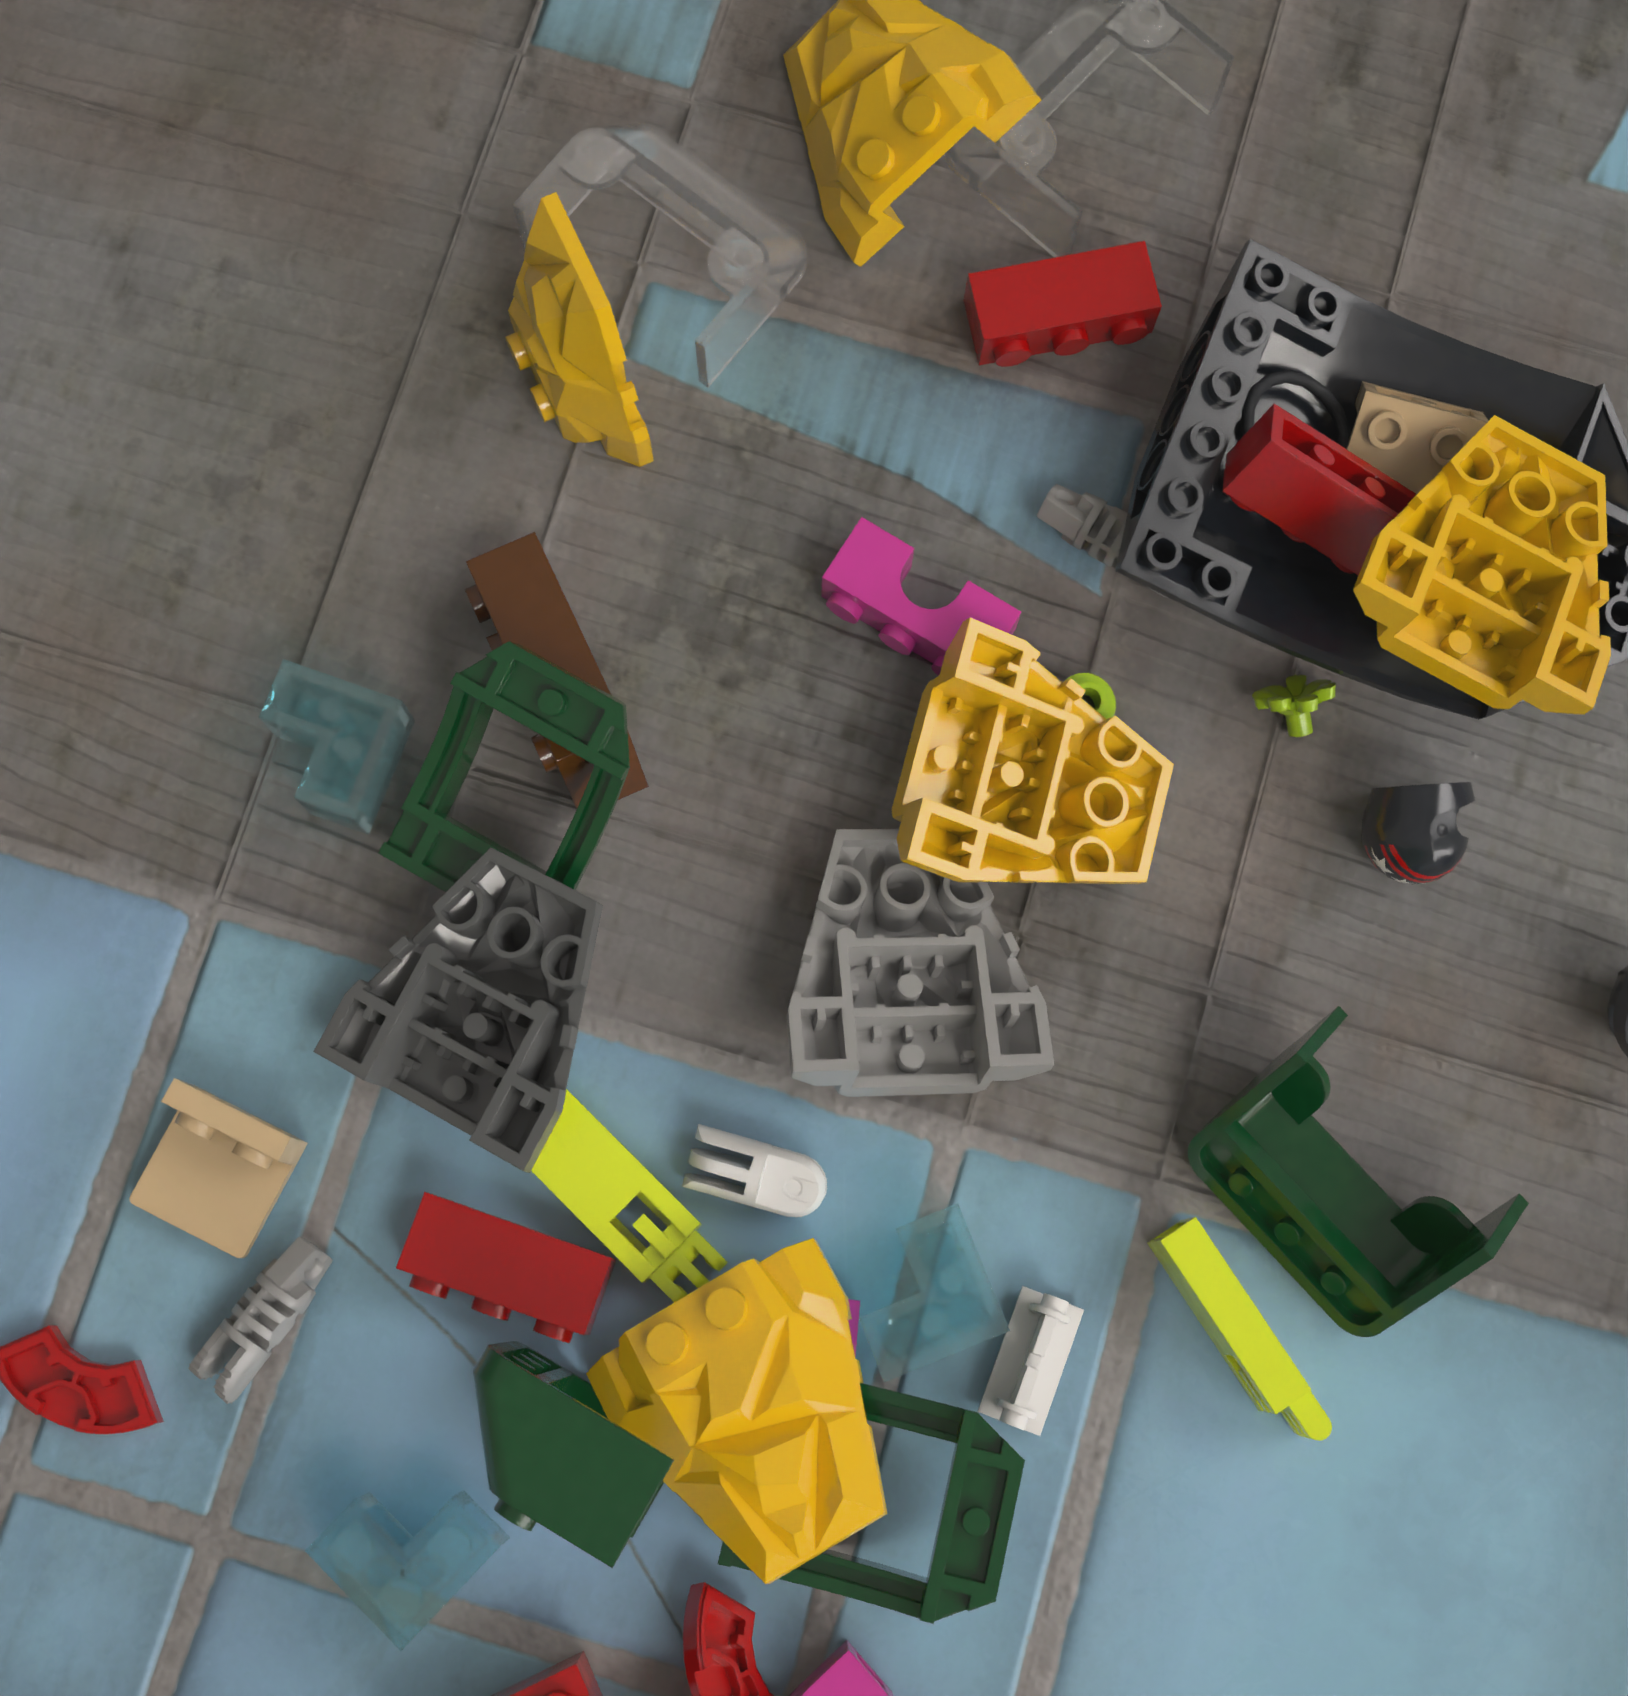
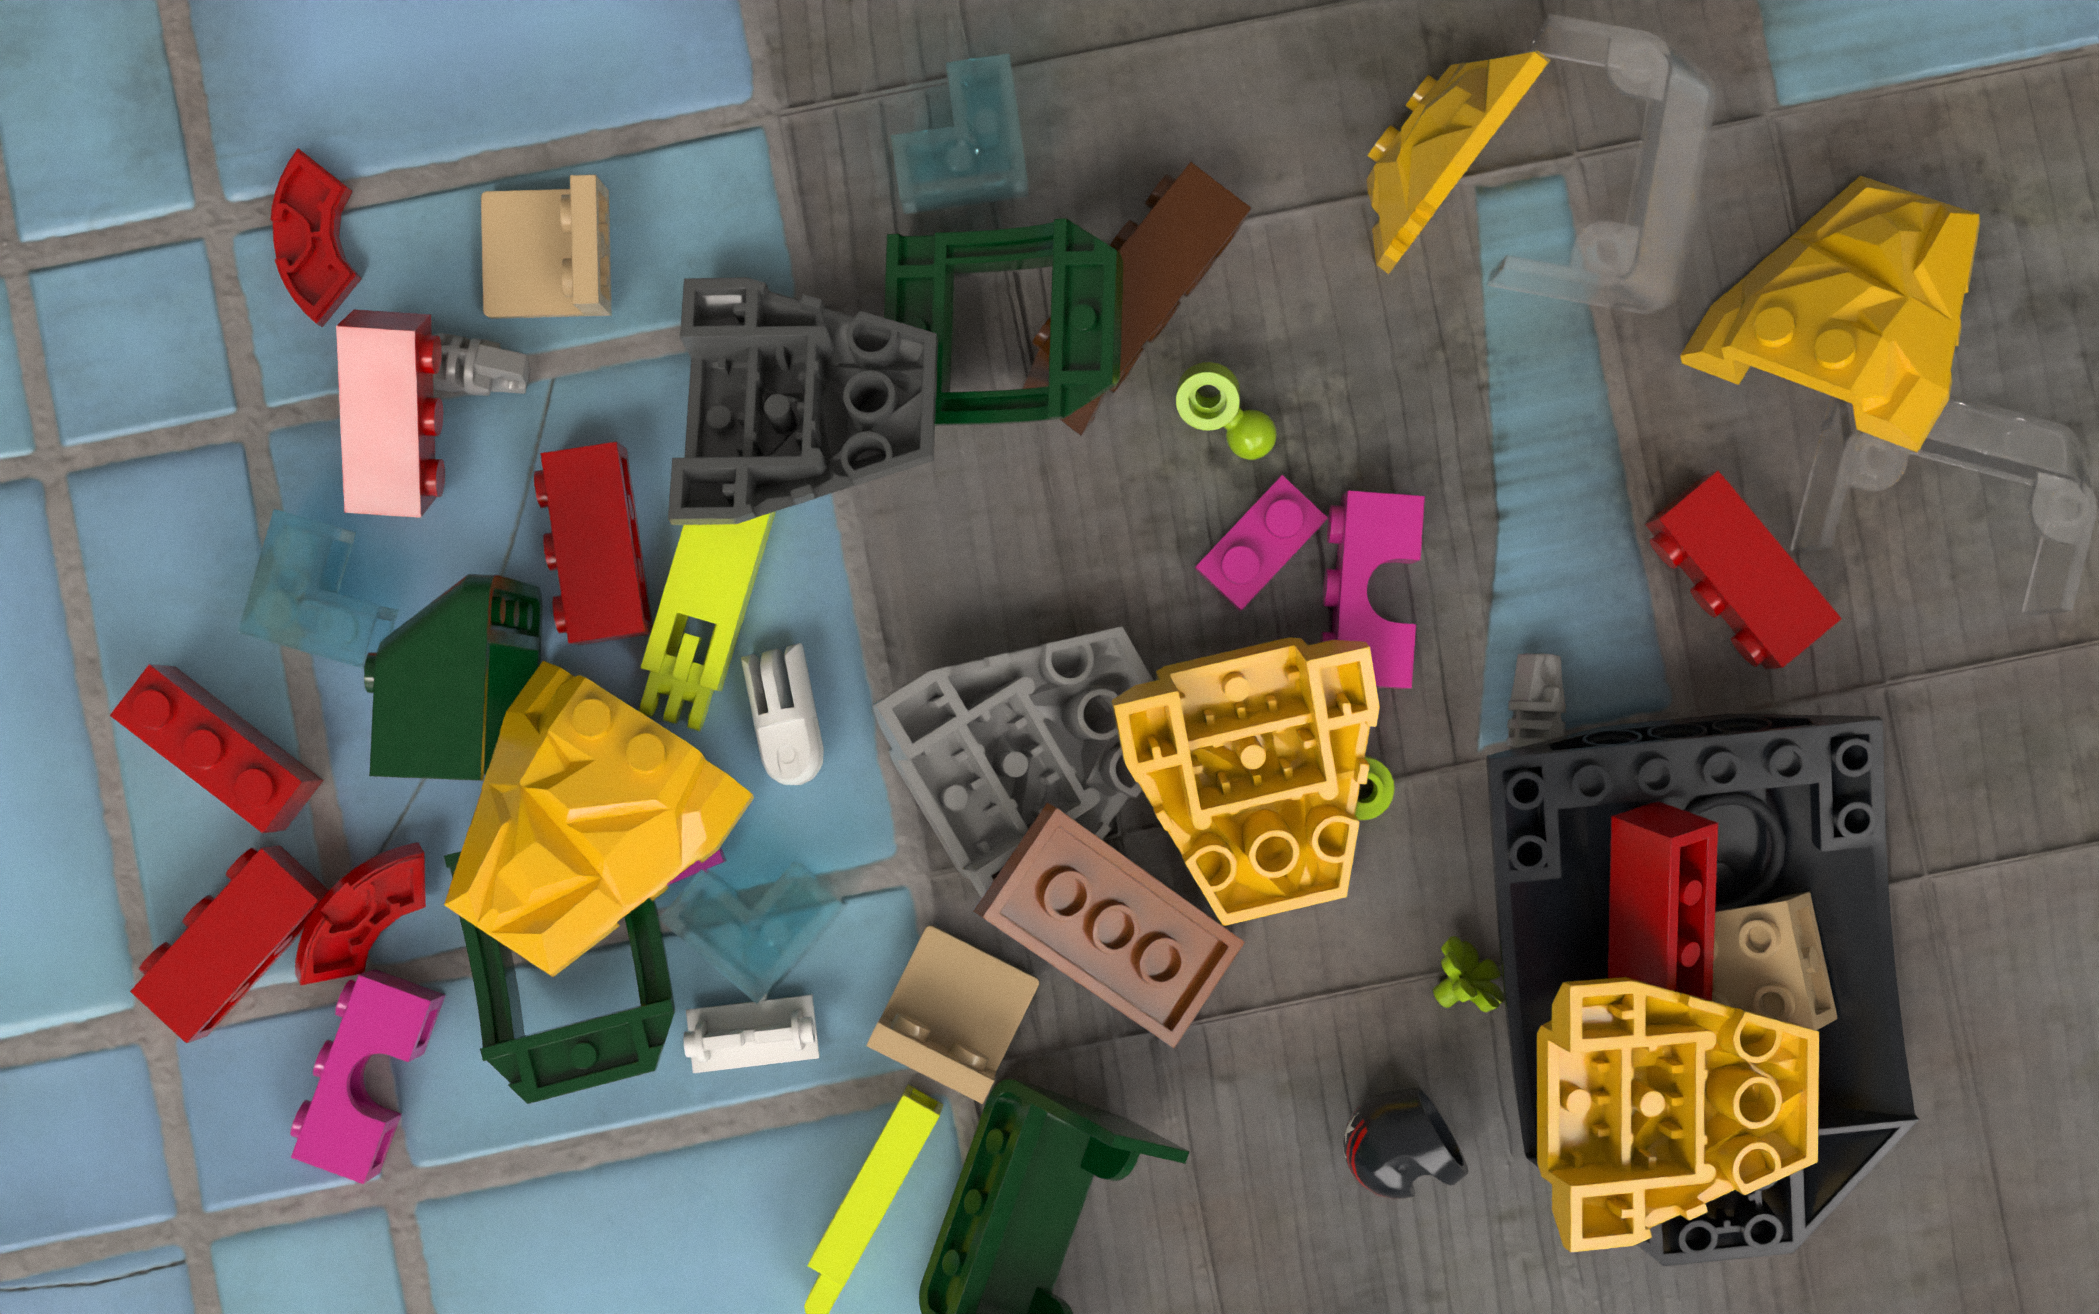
camera: 70 degrees right, 10 degrees up
none -> brick [336,309,445,518]
none -> tan bracket [866,925,1039,1104]
none -> plate [973,803,1245,1048]
none -> lime plate [1176,362,1277,460]
none -> dark pink plate [1194,475,1328,611]

